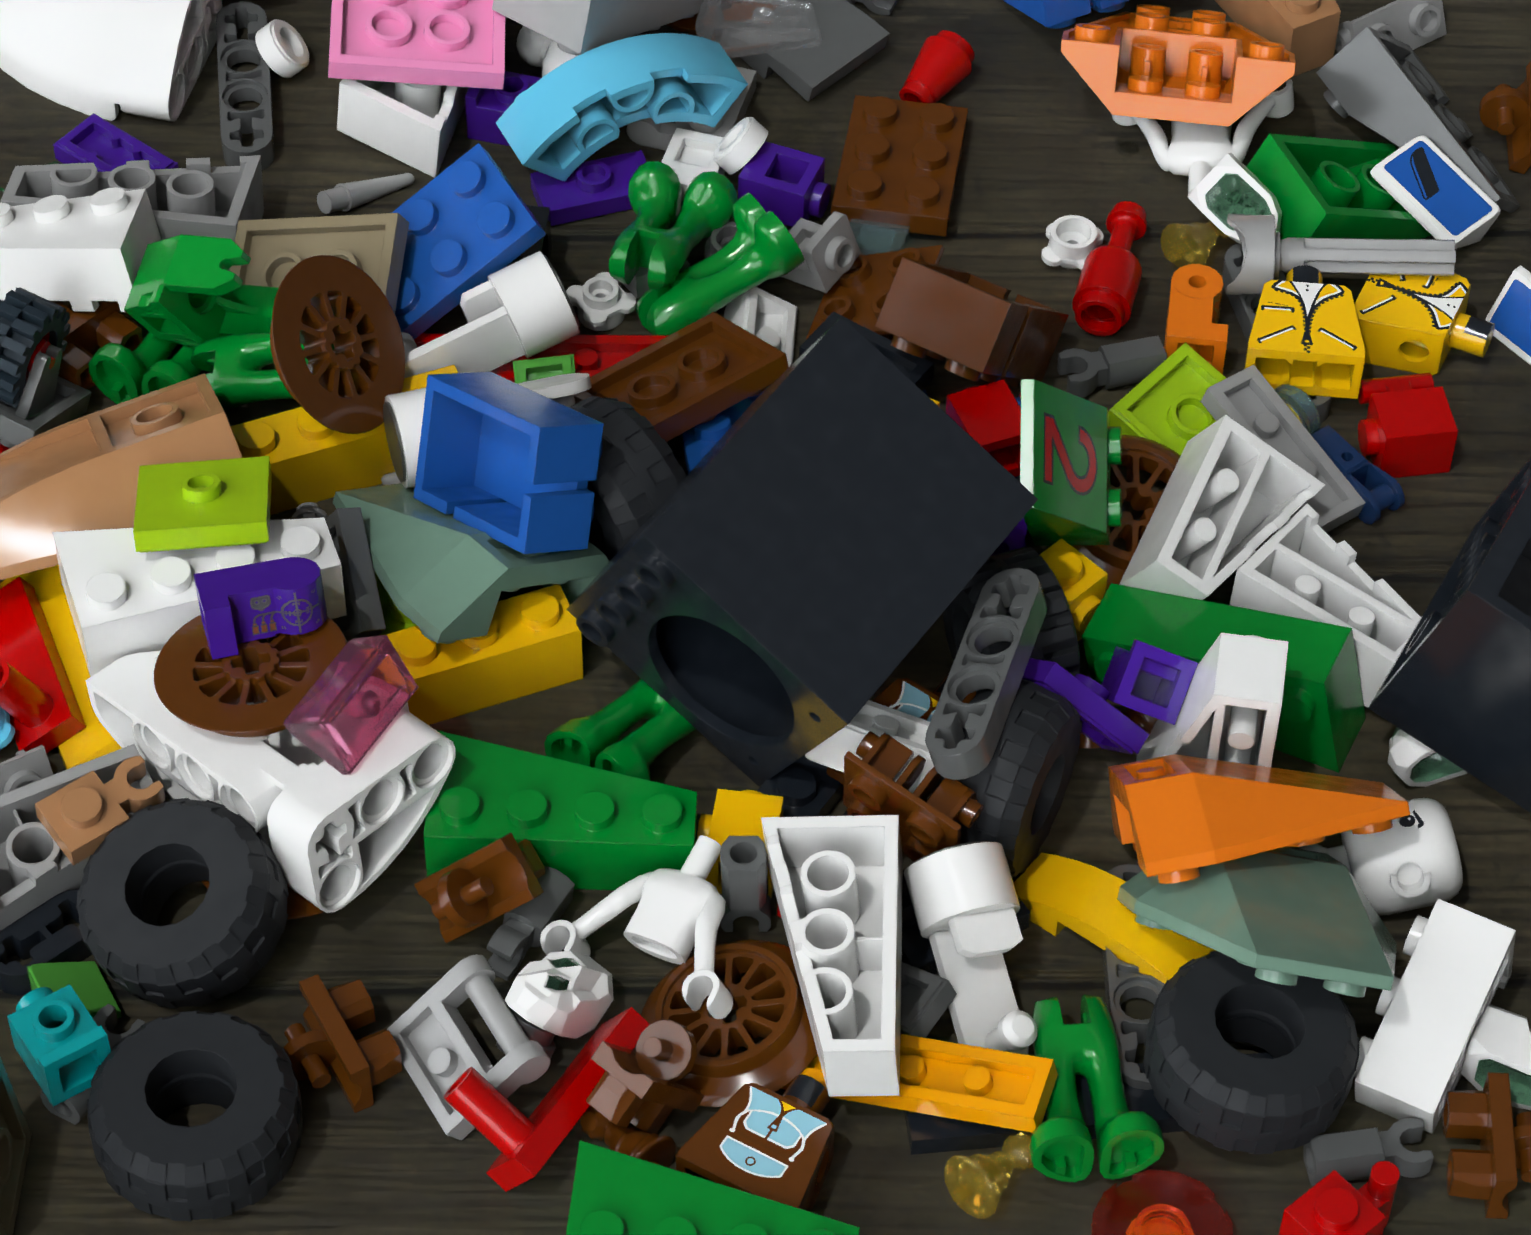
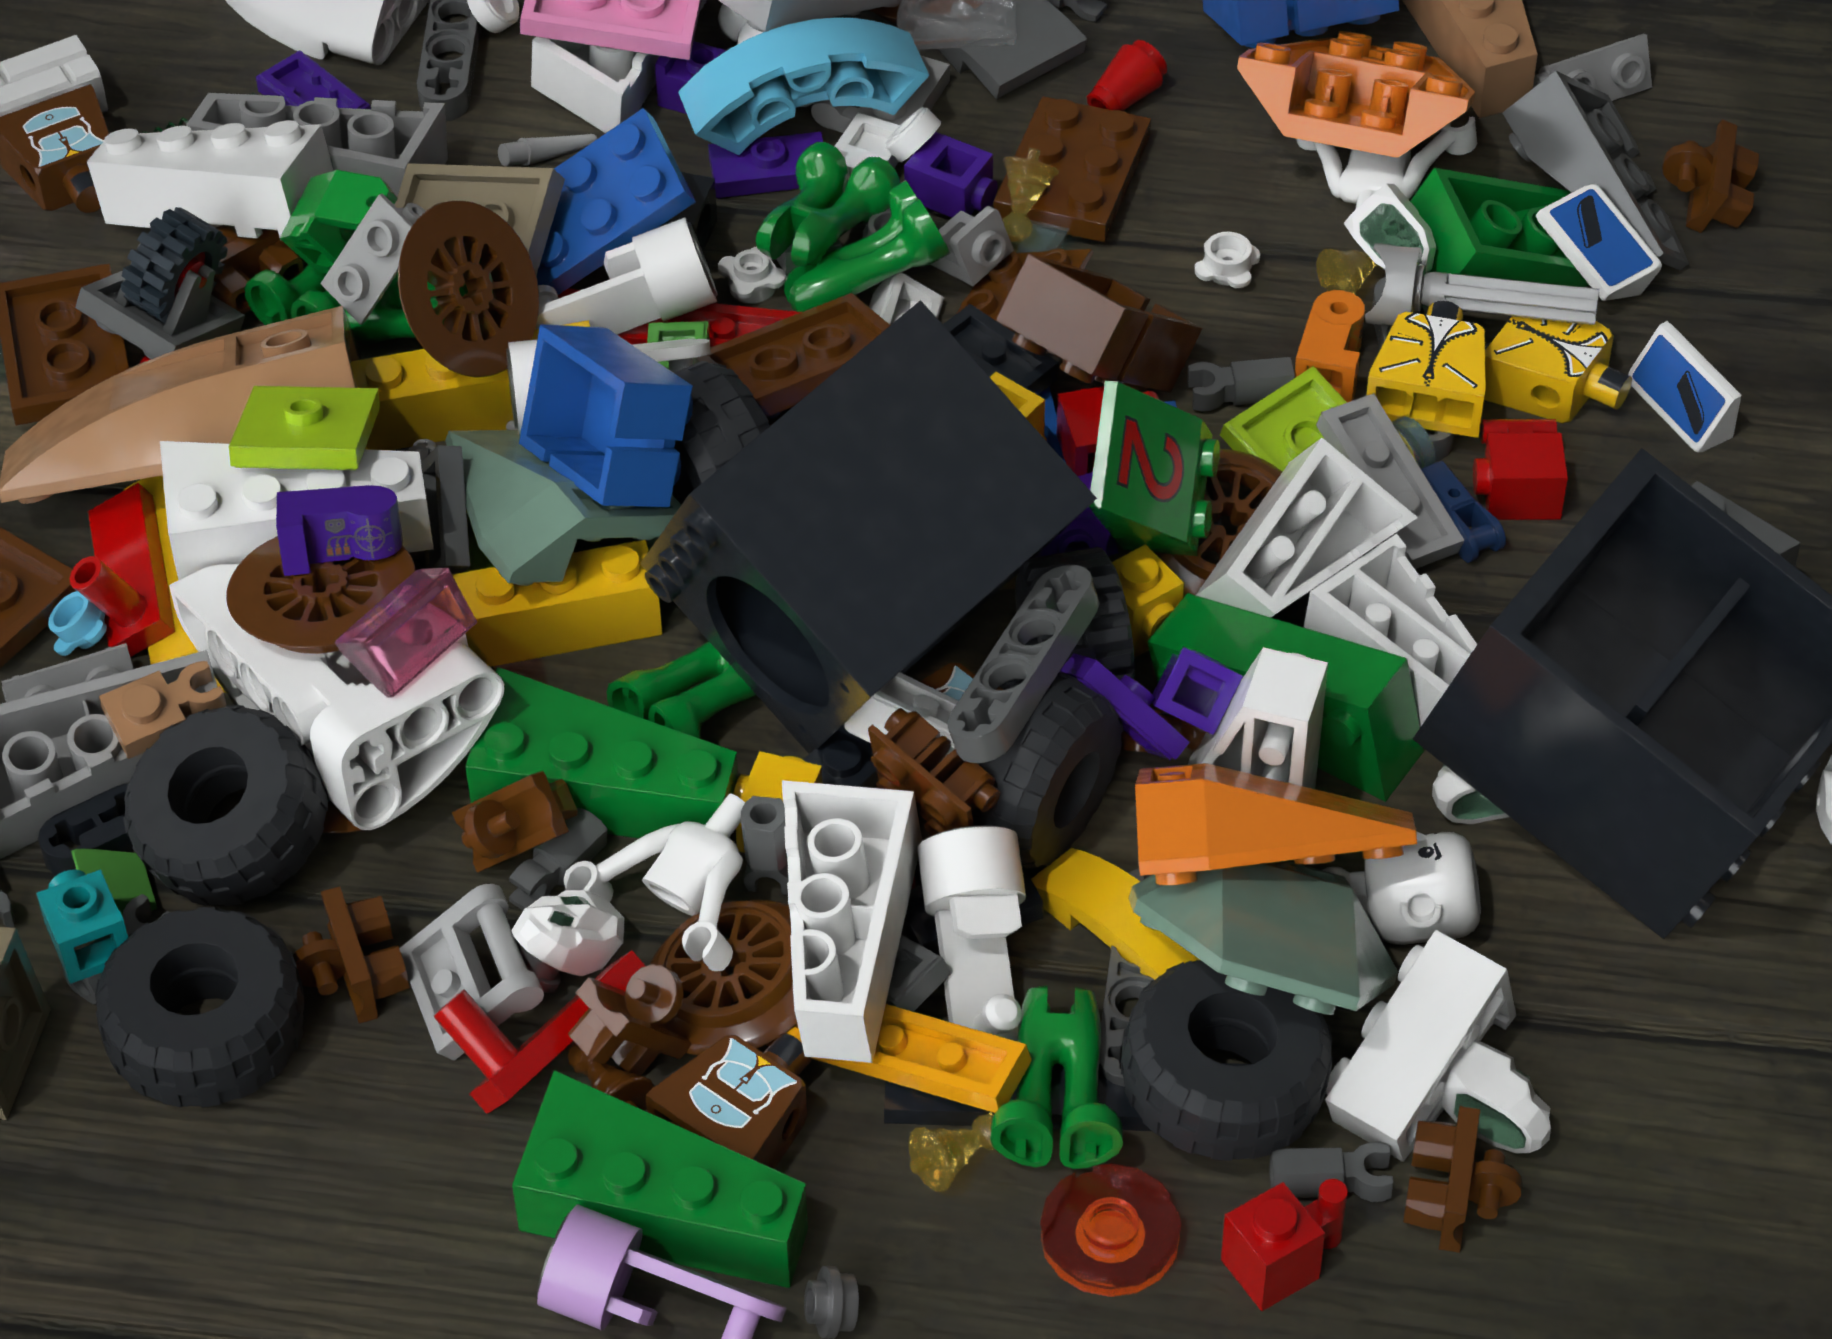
camera: 10 degrees right, 0 degrees up
red piece [1072,201,1147,336] -> none
none -> light grey hinge [321,194,426,325]
none -> clear yellow piece [1002,148,1059,242]

